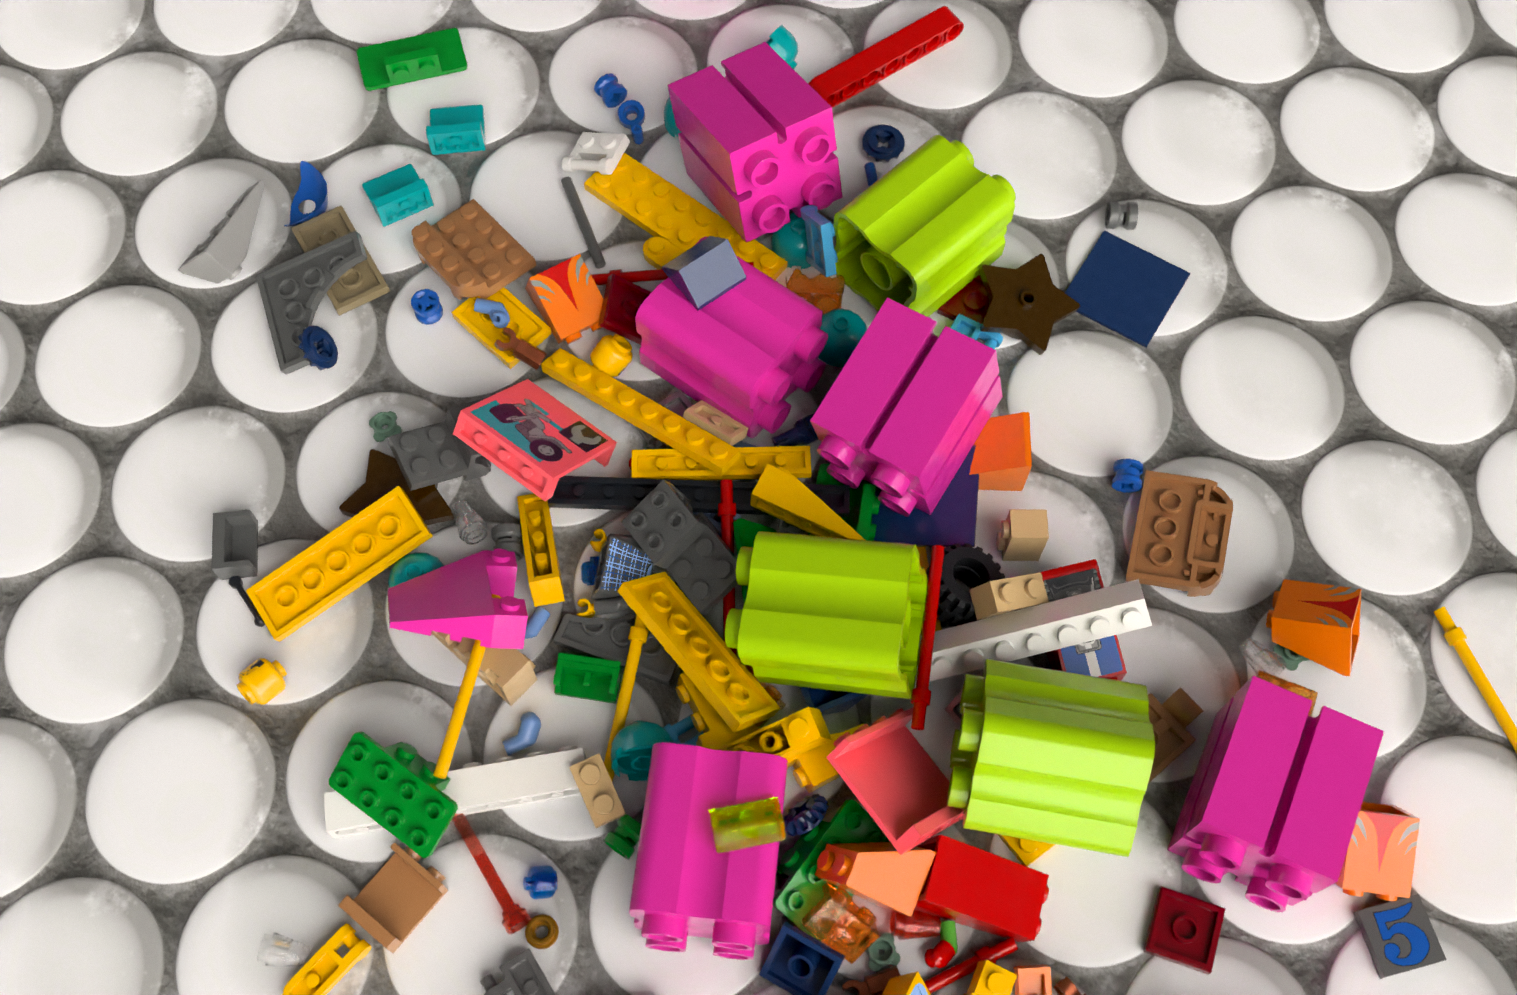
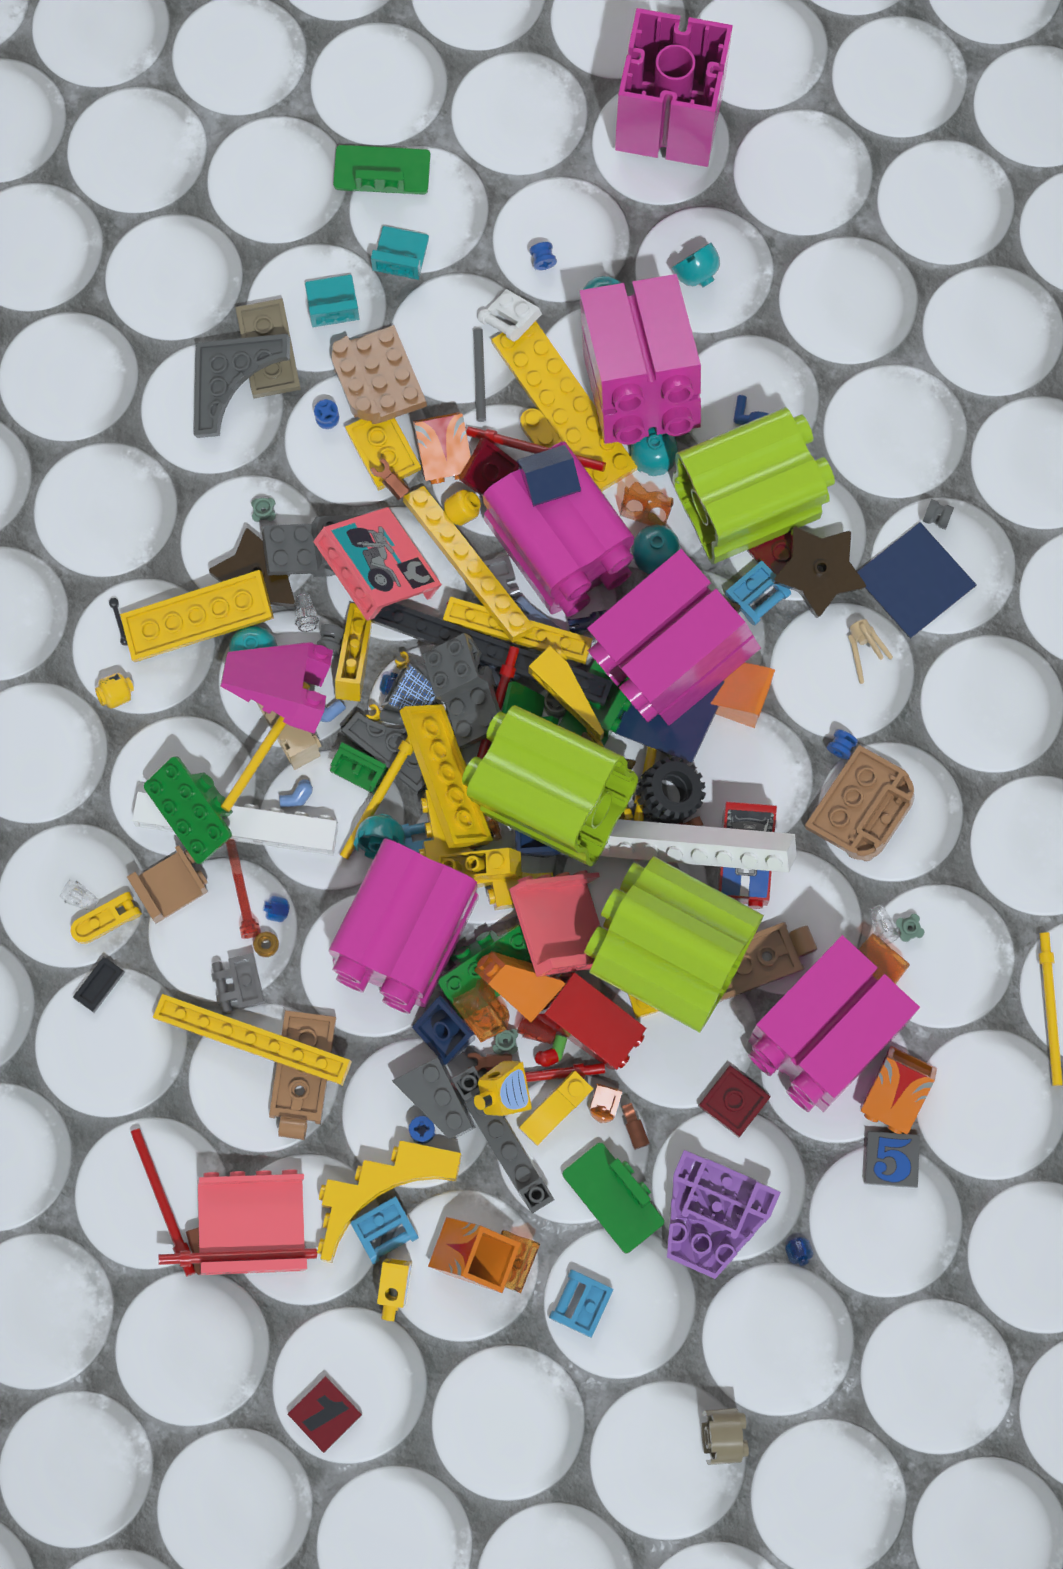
camera: 20 degrees right, 10 degrees up
light grey wedge [178,180,265,284] -> none
dark grey panel [211,510,258,580] -> none
blue piece [284,161,328,227] -> none
dark blue gear [298,325,338,371] -> none
medium blue arm [474,298,510,328] -> none
tan plate [569,753,626,829] -> none
green wheel [603,814,641,860] -> none
blue plate [618,100,645,144] -> none
tan plate [683,400,748,446] -> none
clear neon green slope [709,797,786,853] -> none
dark blue gear [782,794,829,836] -> none
dark azure plate [801,205,838,277] -> none
red beam [808,6,964,108] -> none
dark blue gear [862,125,905,163] -> none
red bar [911,545,945,730] -> none
tan brick [969,572,1049,620] -> none
tan brick [996,509,1049,561] -> none
orange slope [1266,579,1361,676] -> none
none -> tan plant [848,619,893,684]

